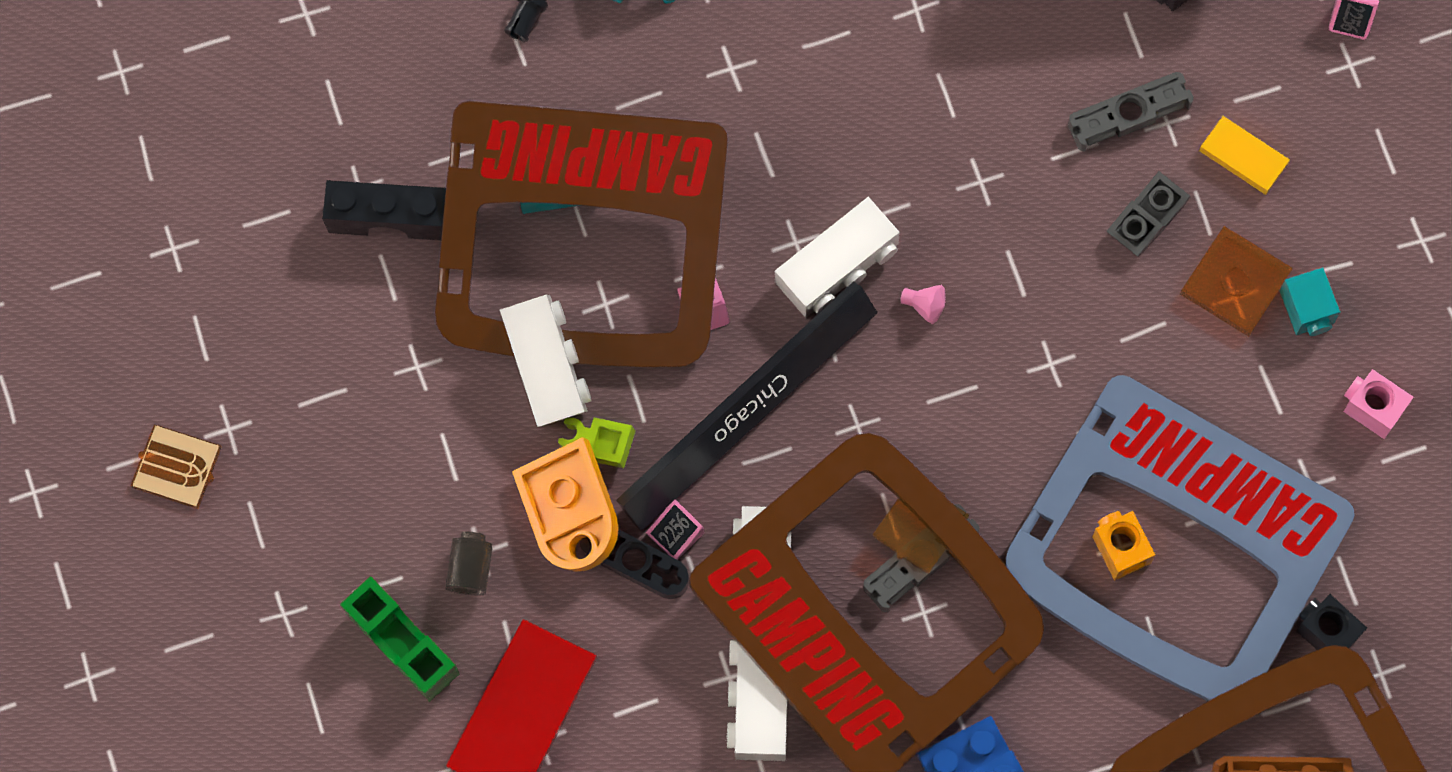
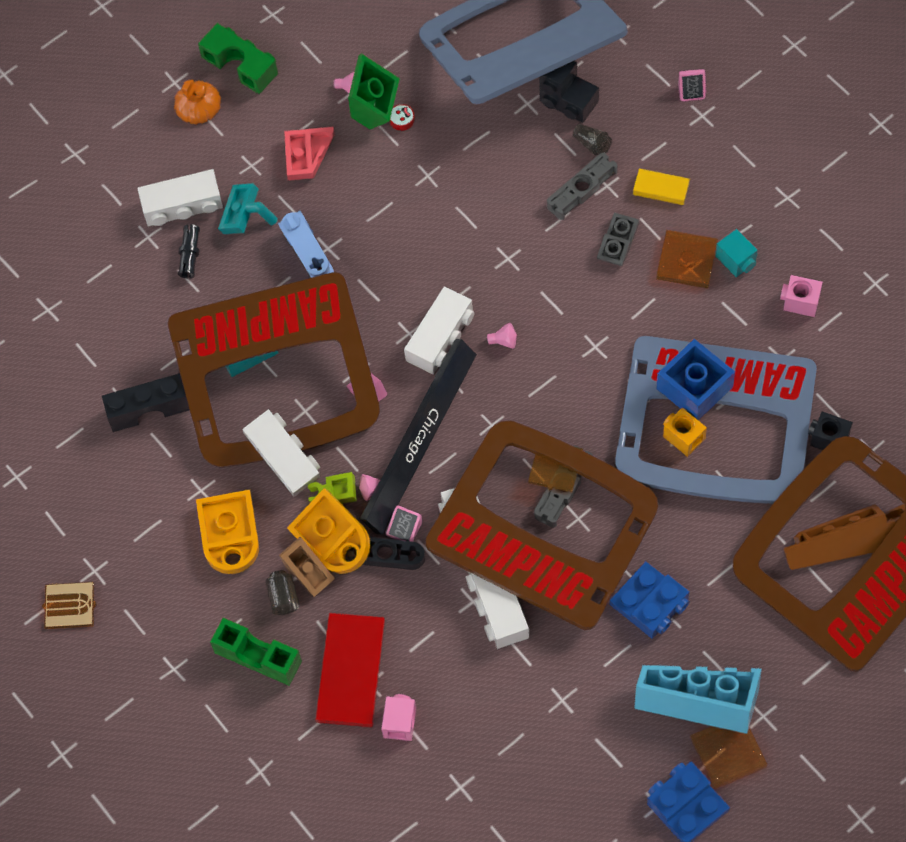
camera: 20 degrees left, 10 degrees down
none -> light orange plate [196,490,259,574]
none -> light blue piece [278,211,334,278]
none -> medium nougat slope [279,537,335,597]
none -> bright pink rock [359,474,380,501]
none -> clear smoke cone [573,124,612,155]
none -> blue brick [656,339,735,420]

